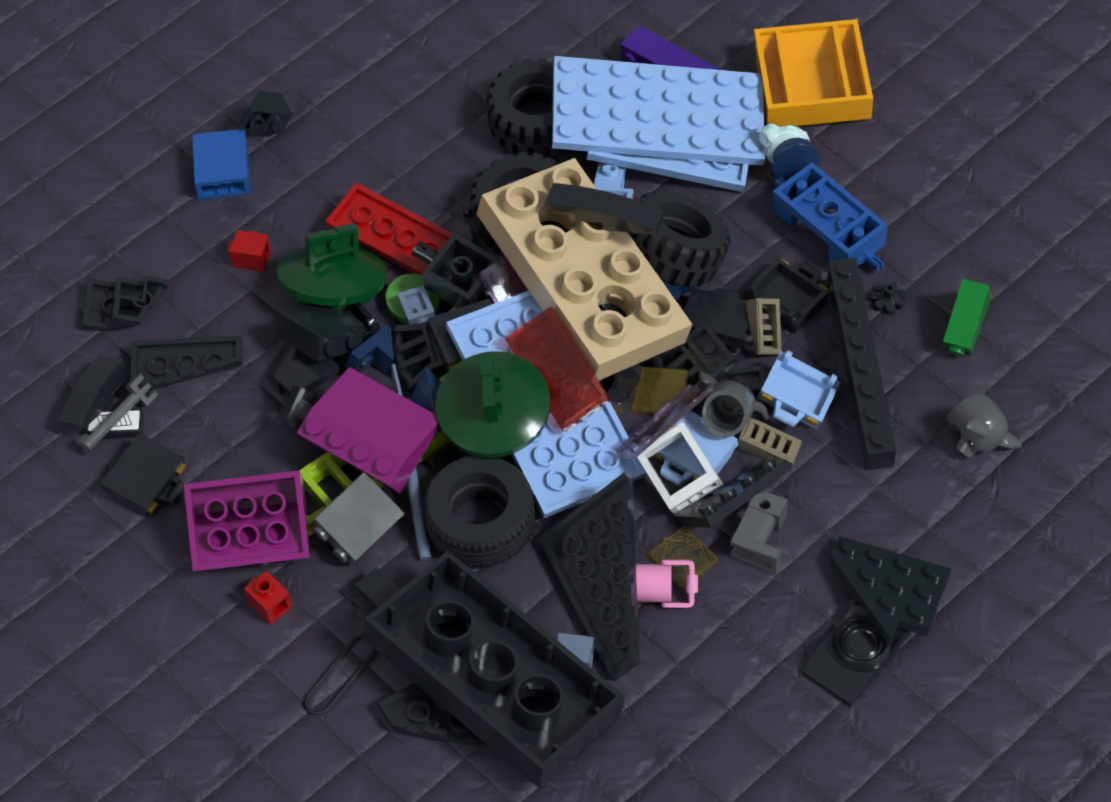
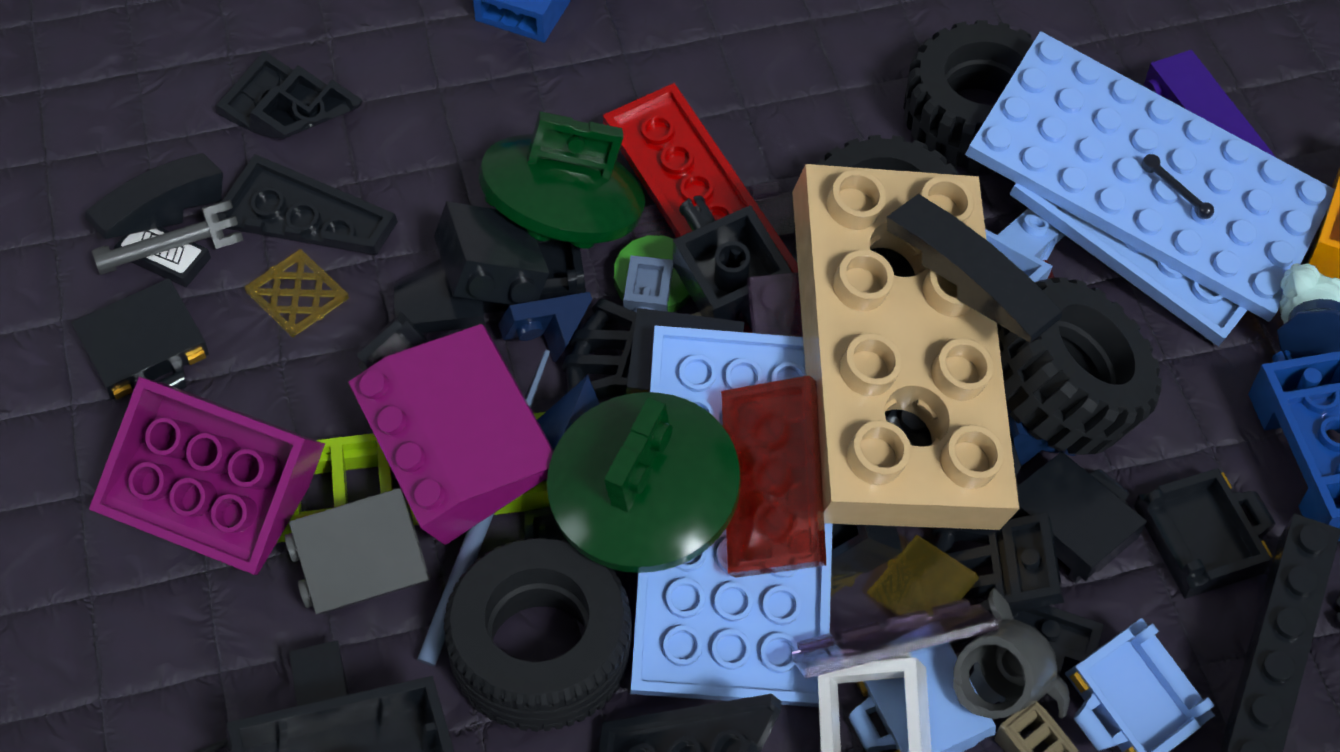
camera: 25 degrees right, 0 degrees up
red brick [227,230,271,272] -> none
red brick [244,571,293,625] -> none
dark tan slope [746,298,782,355] -> none
none -> clear yellow window [245,249,349,338]
none -> black hinge [1141,154,1214,219]

